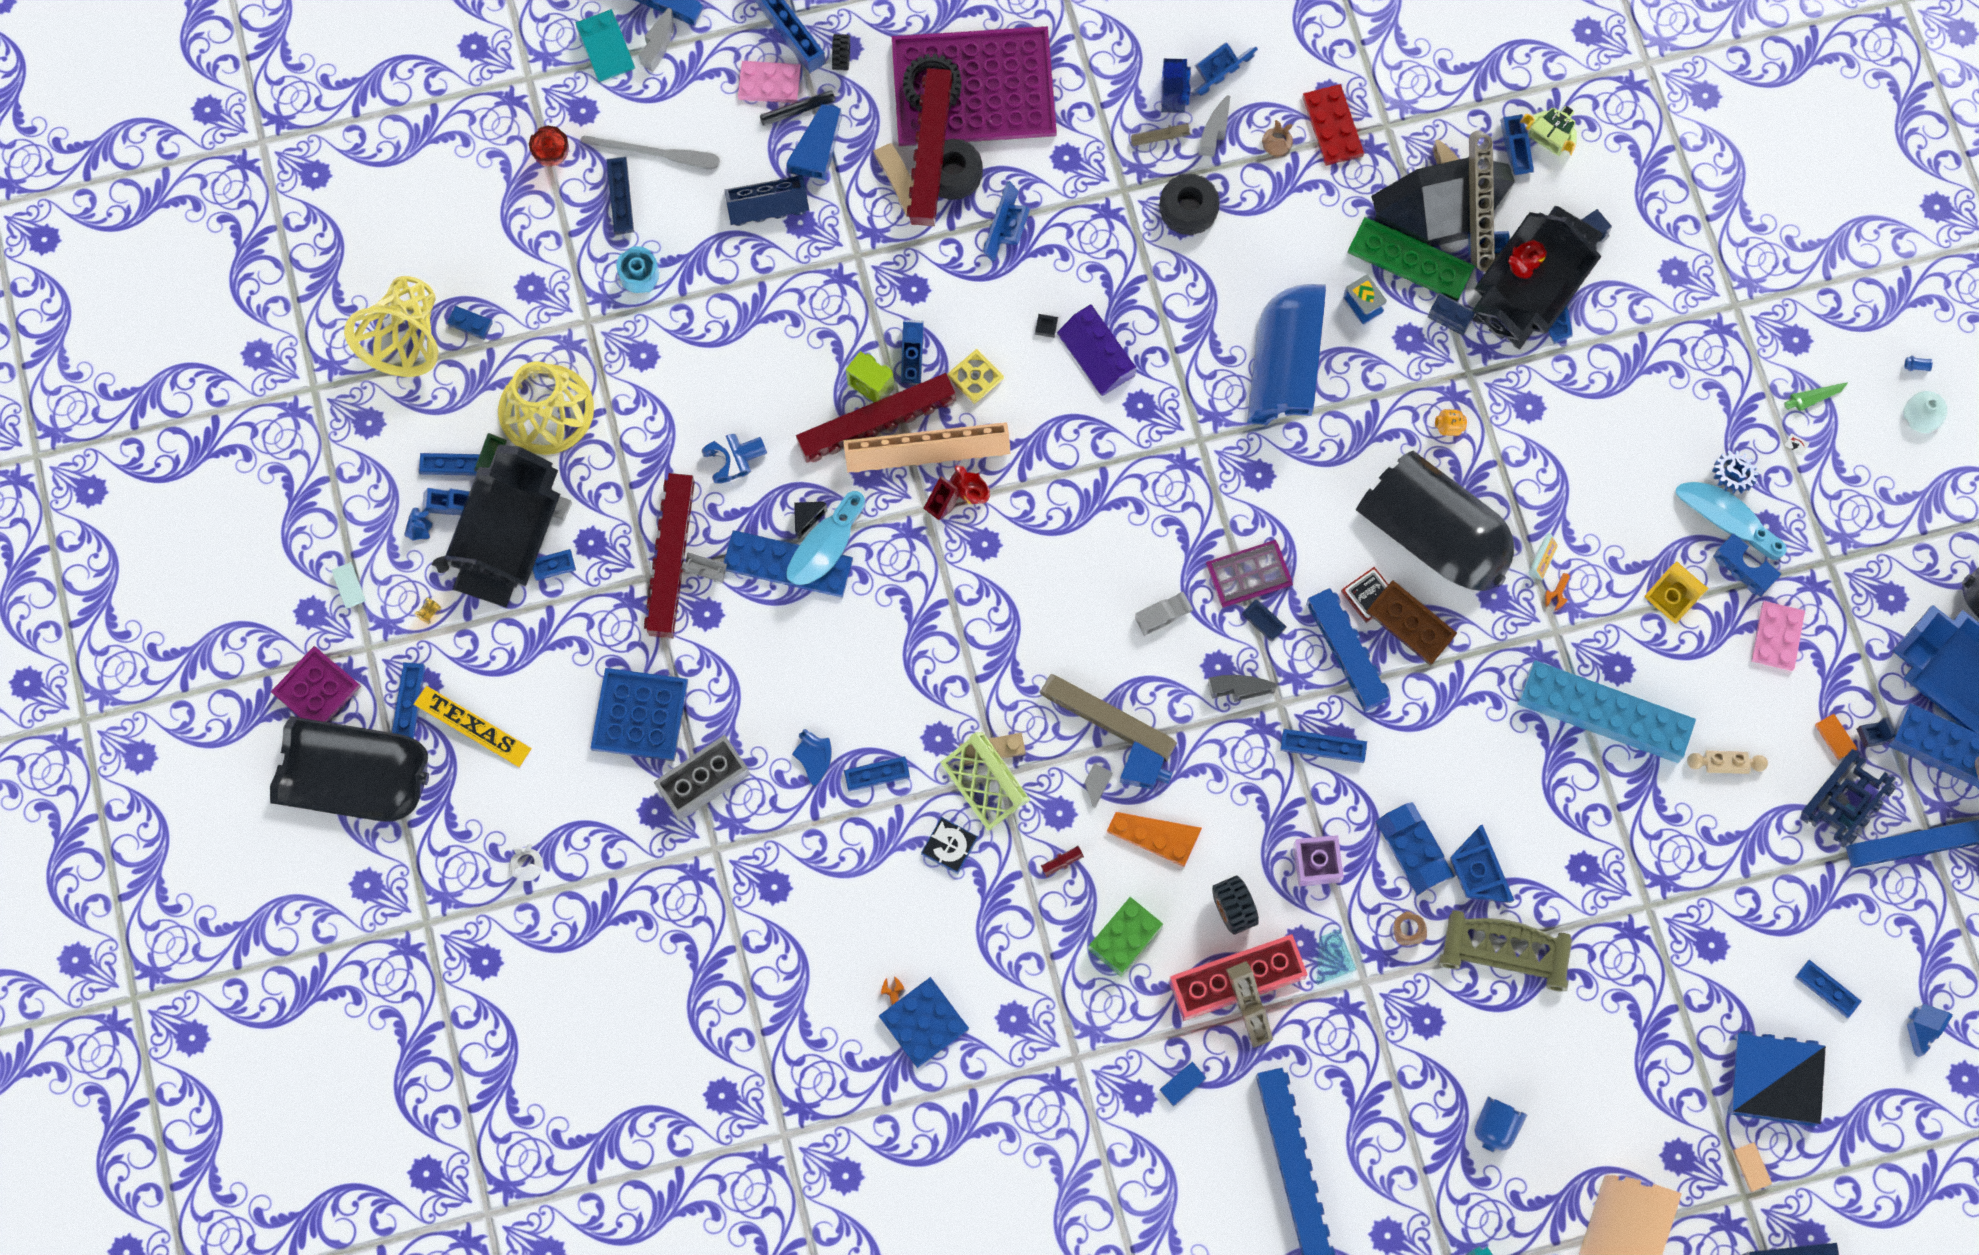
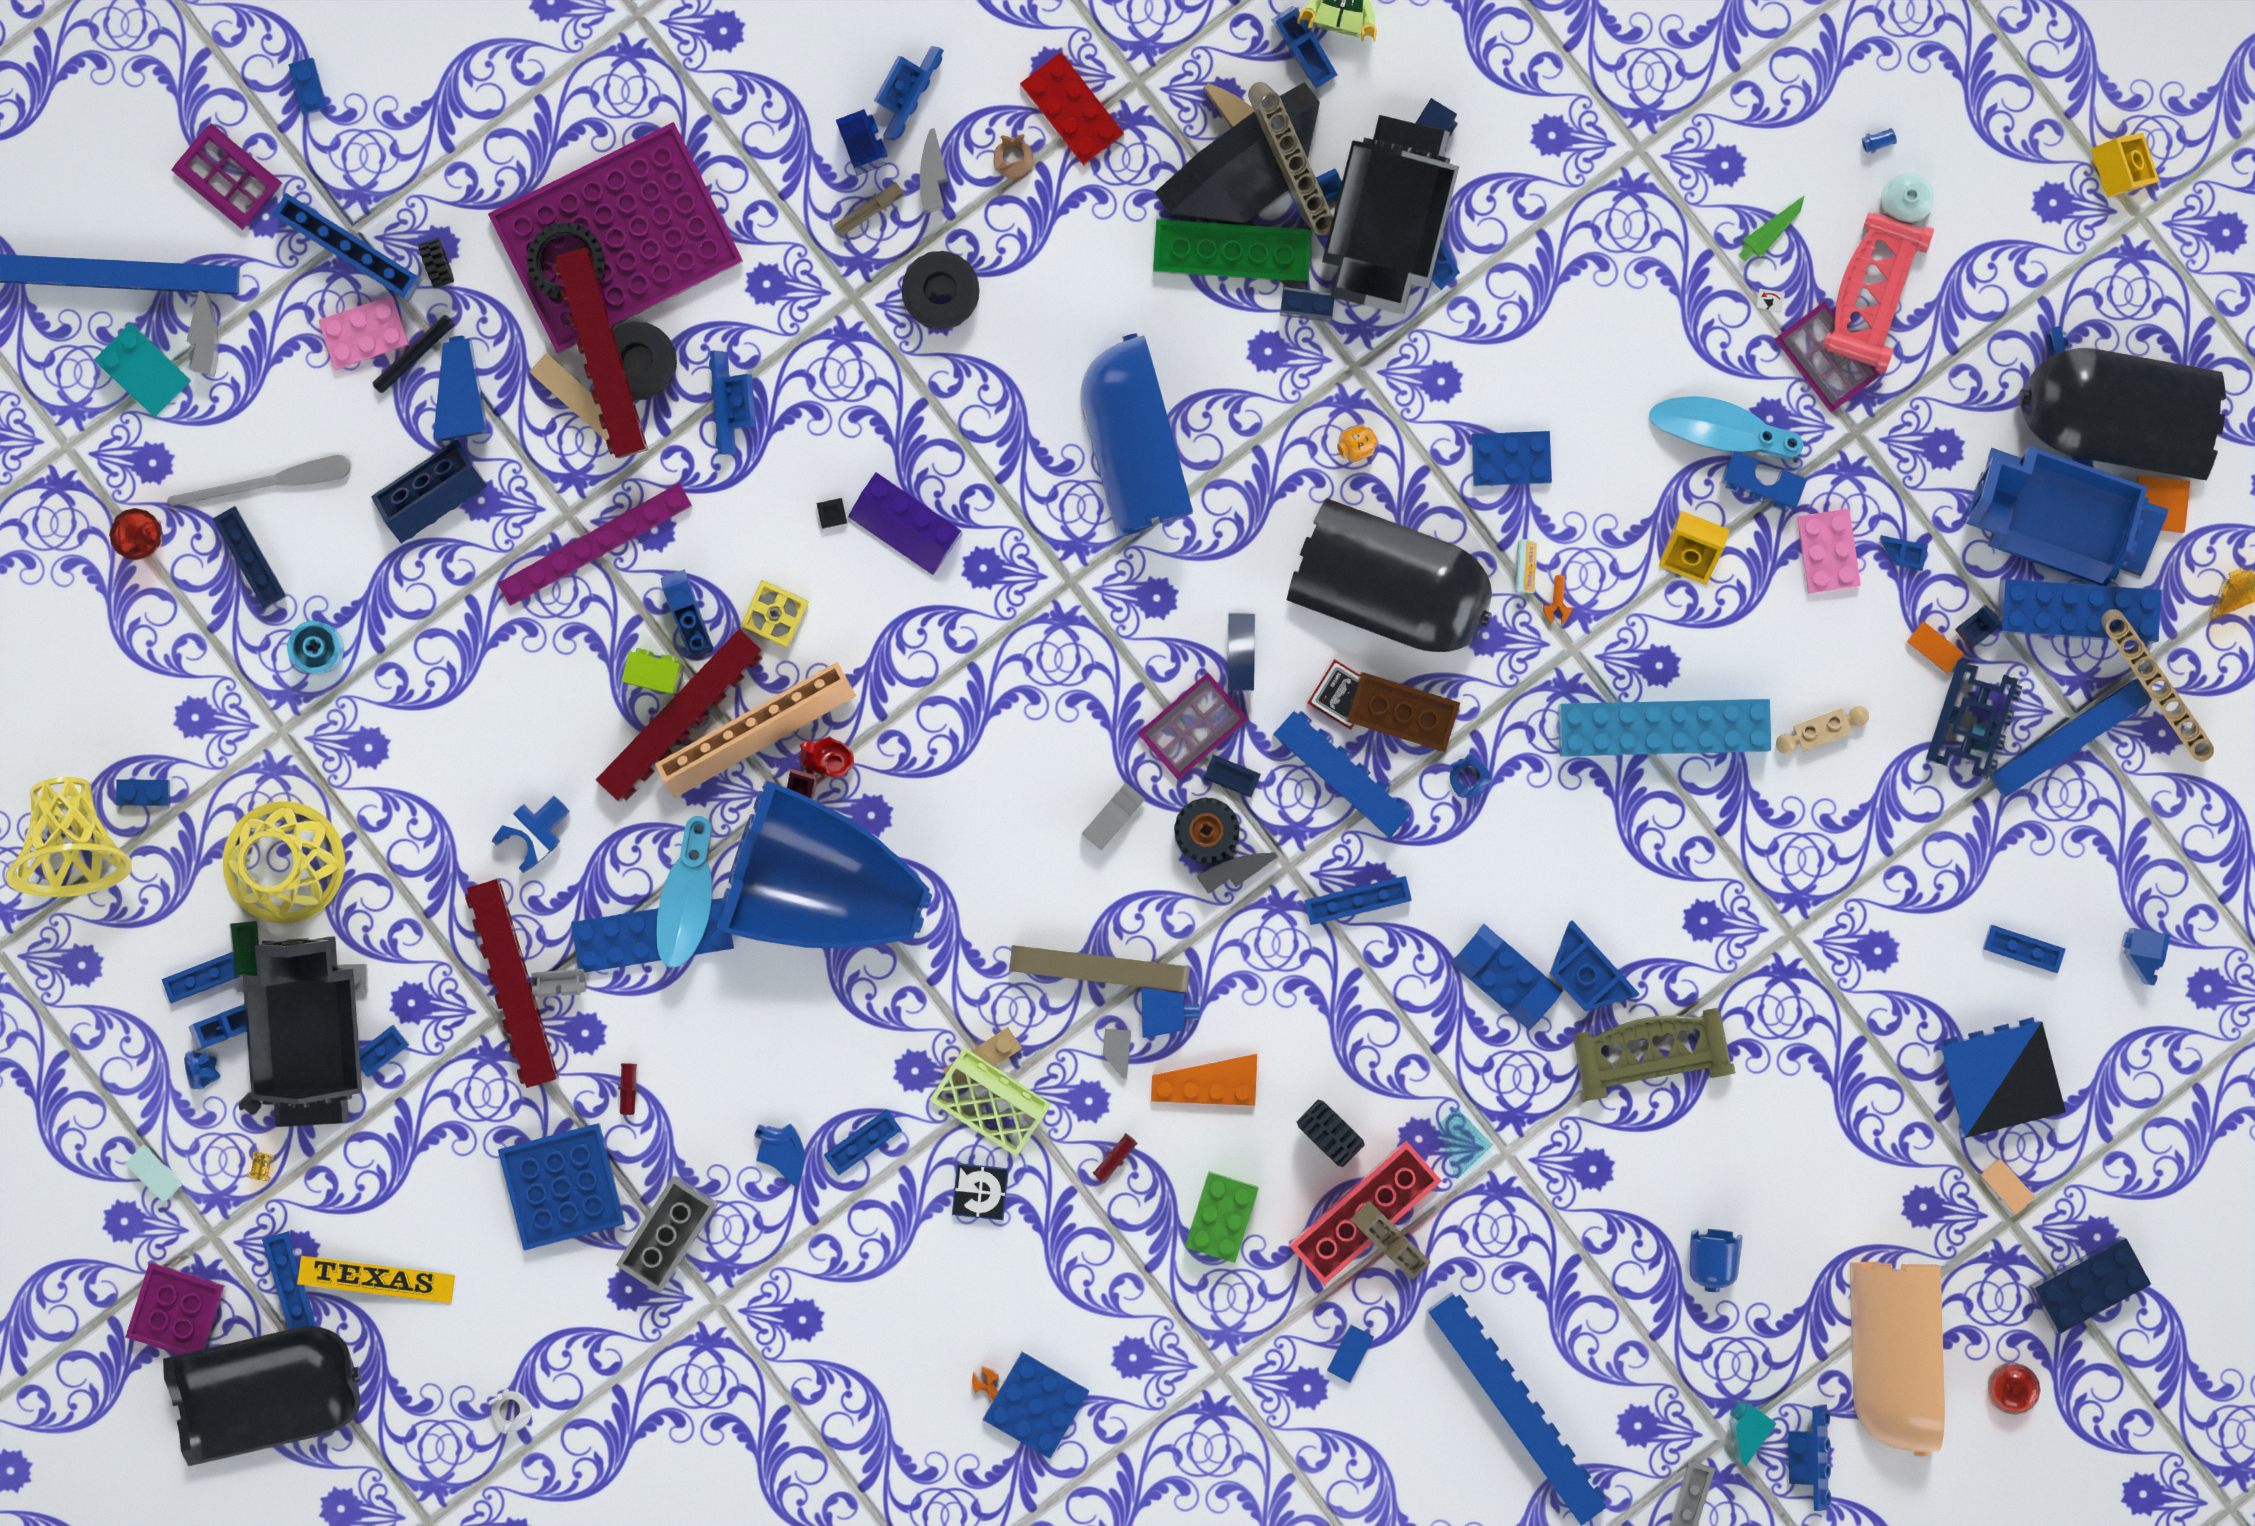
camera: 25 degrees left, 15 degrees up
black slope [794,501,828,539] -> none
lavender brick [1293,835,1344,887] -> none
piece [1343,274,1387,324] -> none
medium nougat piece [1393,911,1427,946] -> none
red hair [1508,240,1547,279] -> none
gear [1712,451,1759,494] -> none
none -> magenta plate [497,483,693,606]
none -> dark red axle [618,1063,639,1115]
none -> blue panel [717,780,932,949]
none -> black wheel [1174,797,1240,863]
none -> dark blue slope [1228,613,1255,691]
none -> blue piece [1449,753,1492,798]
none -> blue plate [1471,431,1552,486]
none -> clear piece [1774,301,1881,413]
none -> coral piece [1822,212,1934,373]
none -> blue tile [1879,535,1928,571]

